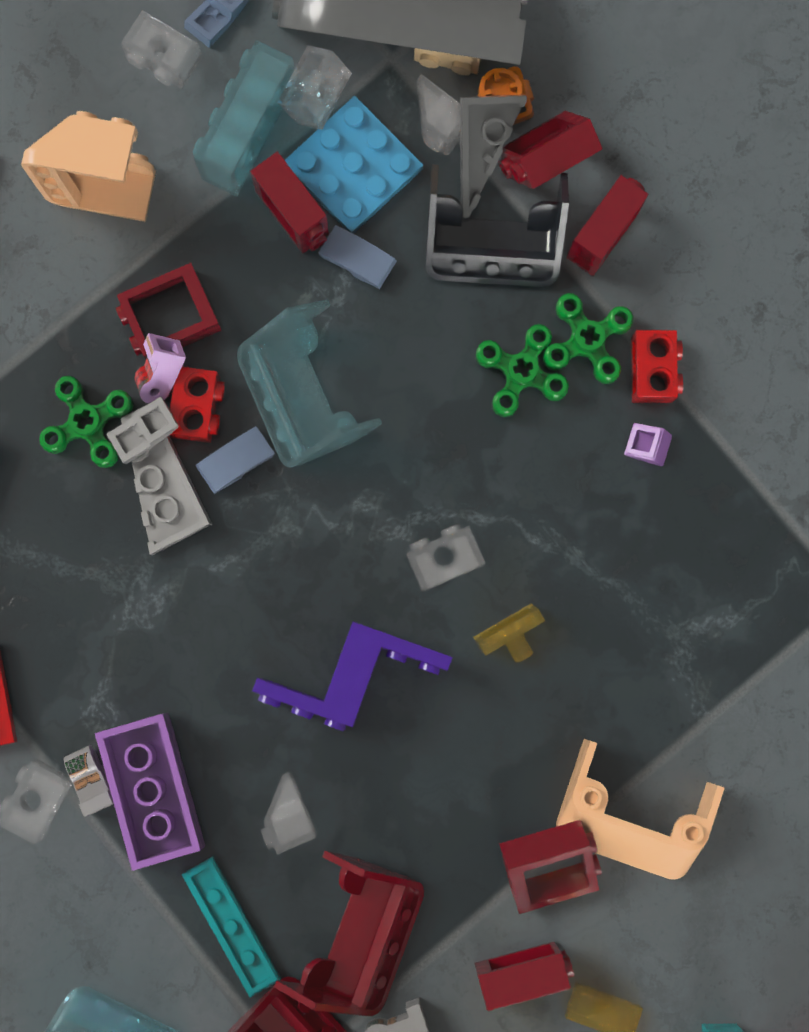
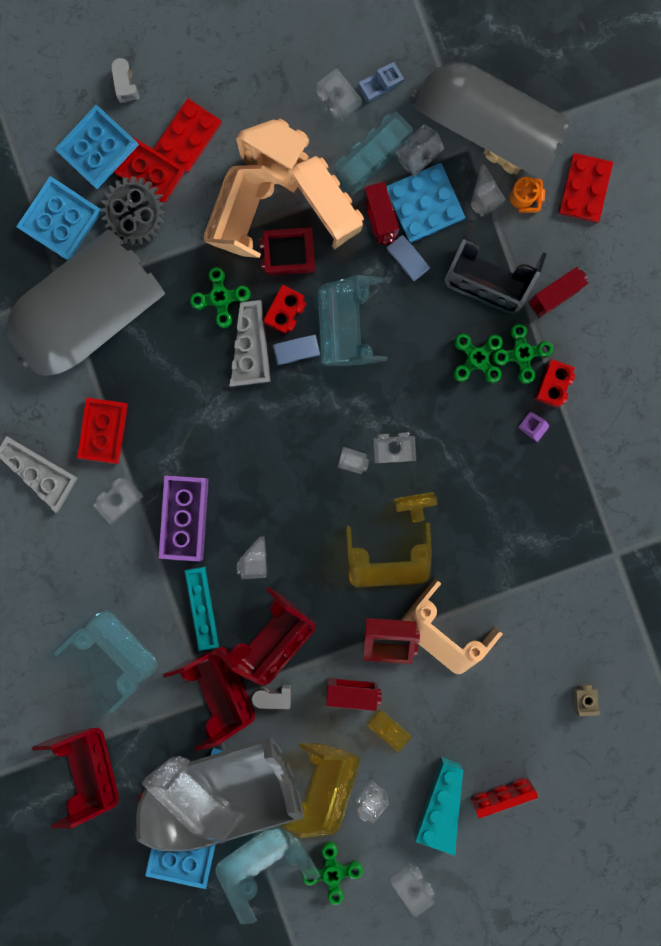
camera: 25 degrees right, 5 degrees up
light grey leg [64,745,114,817] -> none
light grey slope [106,397,179,464] -> none
lavender leg [135,333,186,404] -> none
dark purple bracket [252,622,452,731] -> none
dark grey wing [460,95,527,218] -> none
dark red window [498,111,603,189] -> none
none -> light nougat windscreen [204,165,288,258]
none -> light nougat windscreen [288,156,364,250]
none -> clear slope [338,447,369,474]
none -> clear yellow windscreen [346,522,432,587]
none -> red plate [558,153,613,223]

